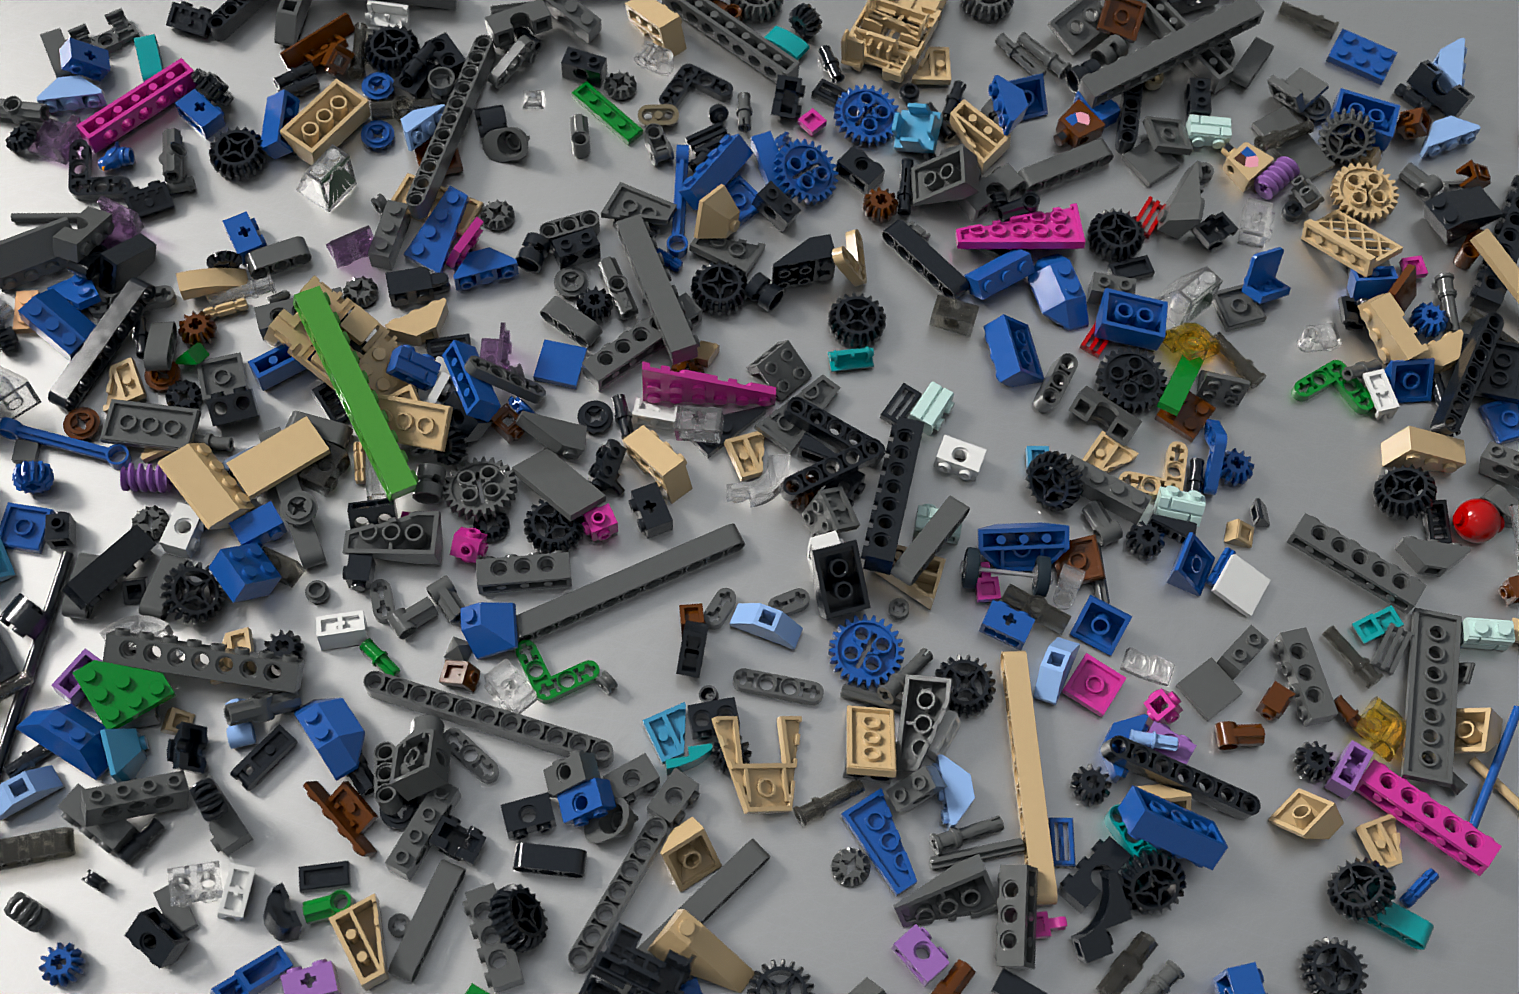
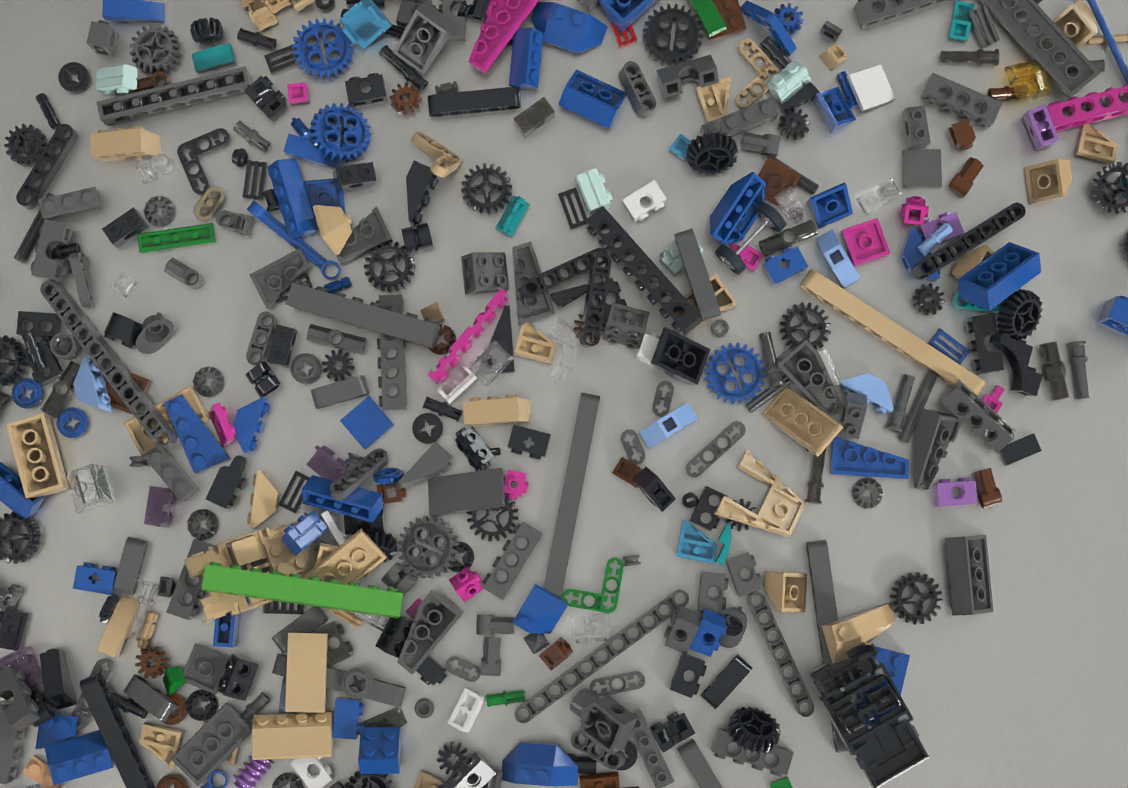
camera: 50 degrees left, 20 degrees up
black gear [1292,741,1336,782] -> none

